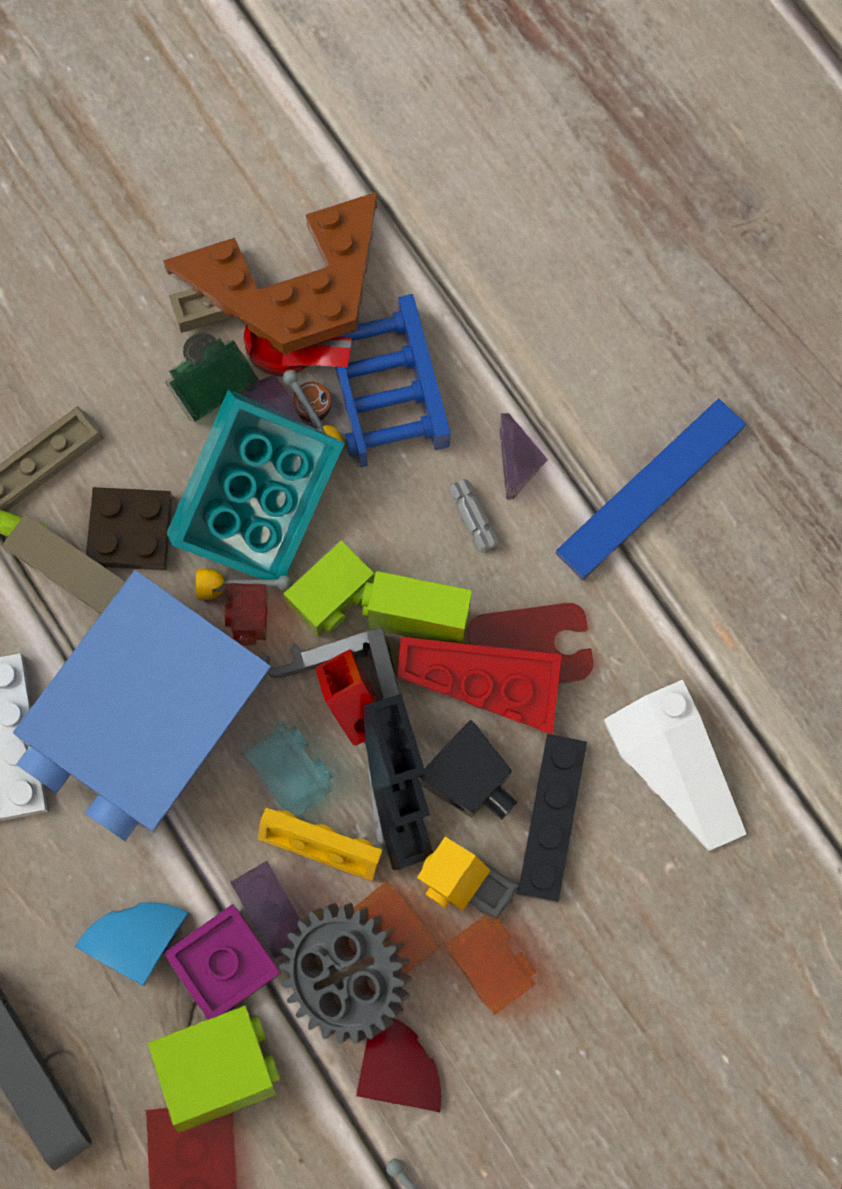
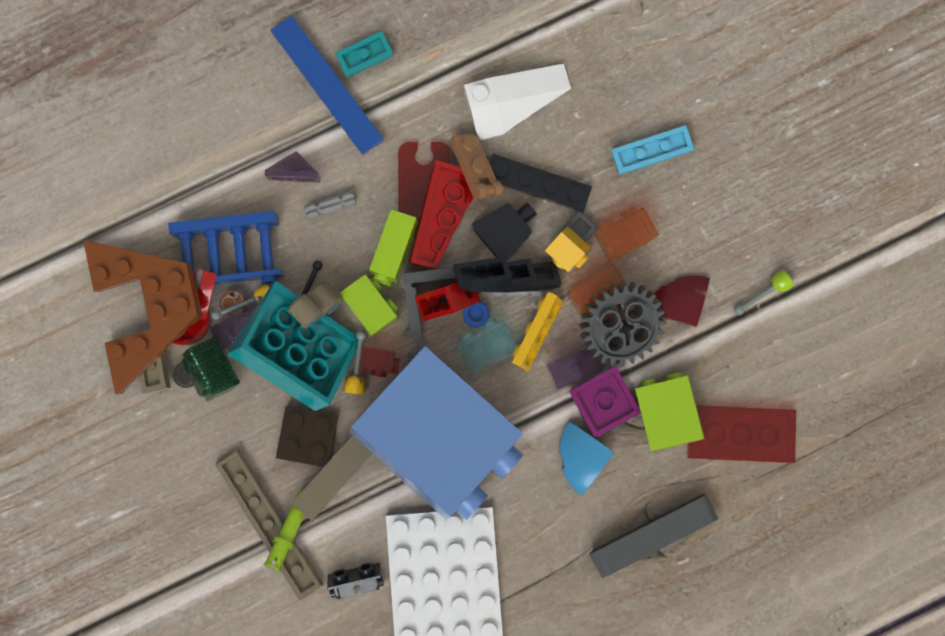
camera: 80 degrees left, 10 degrees up
none -> dark tan animal [288,281,343,328]
none -> black hinge [301,260,323,295]
none -> teal plate [335,31,394,79]
none -> medium nougat plate [450,132,503,200]
none -> blue tile [463,301,489,328]
none -> medium azure plate [610,125,695,176]

